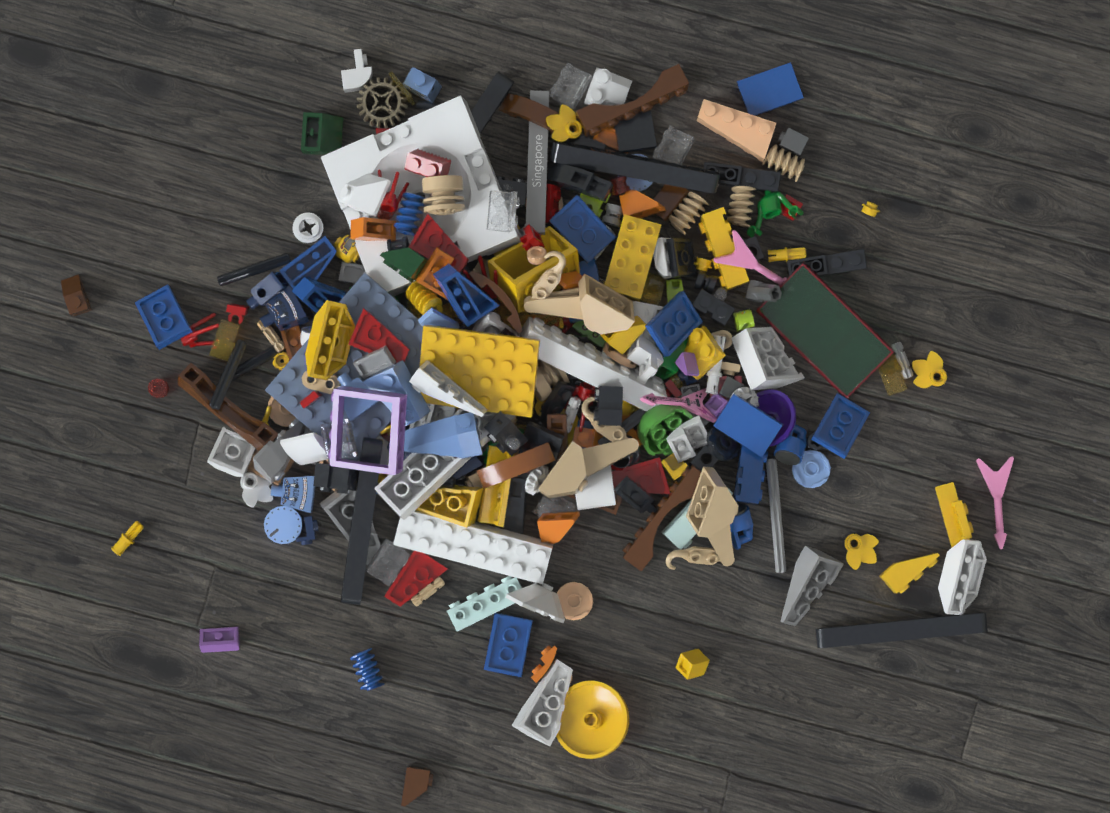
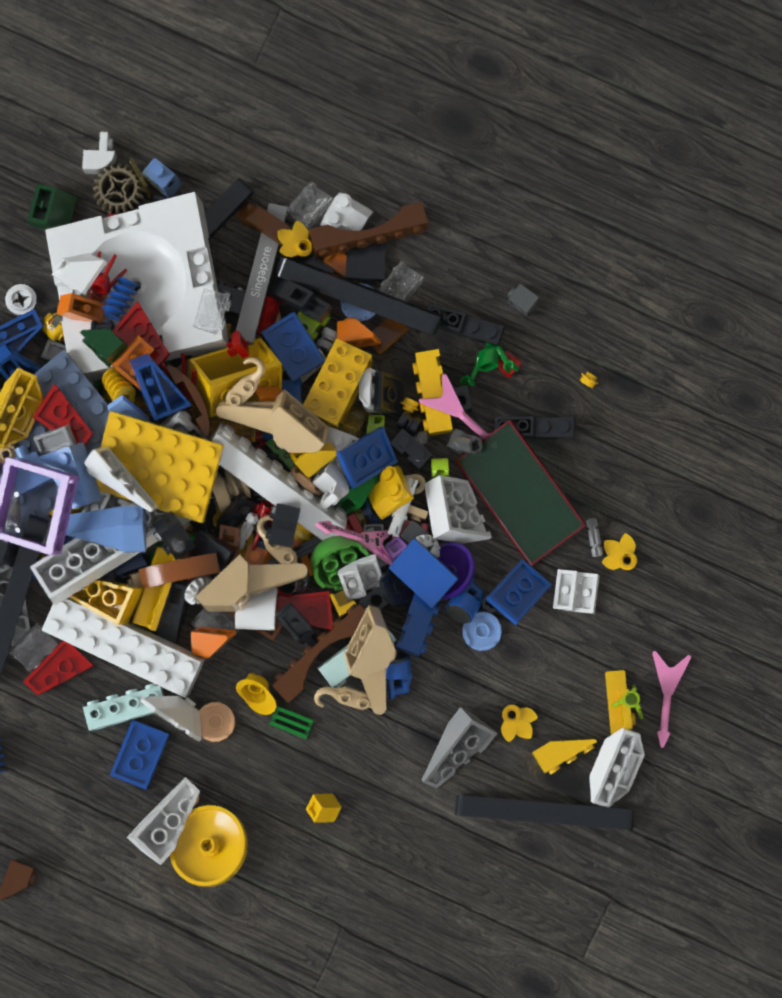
camera: 15 degrees right, 5 degrees down
brick [404,148,451,177] -> none
tan axle [411,577,445,606] -> none
tan wheel [422,175,465,215] -> none
light nougat tile [527,246,547,265] -> none
orange slope [531,645,557,683] -> none
clear red wheel [608,176,631,195] -> none
tan piece [669,192,709,235] -> none
medium lavender slope [675,352,700,376] -> none
light nougat wedge [697,99,776,162] -> none
tan piece [727,186,756,227] -> none
blue tile [737,62,804,116] -> none
tan piece [762,145,805,182] -> none
light grey axle [766,459,786,573] -> none
yellow axle [768,247,806,262] -> none
clear yellow slope [878,354,907,396] -> none
none -> yellow piece [236,672,277,715]
none -> green tile [269,706,314,739]
none -> white slope [553,569,600,614]
none -> lime plant [612,685,643,719]

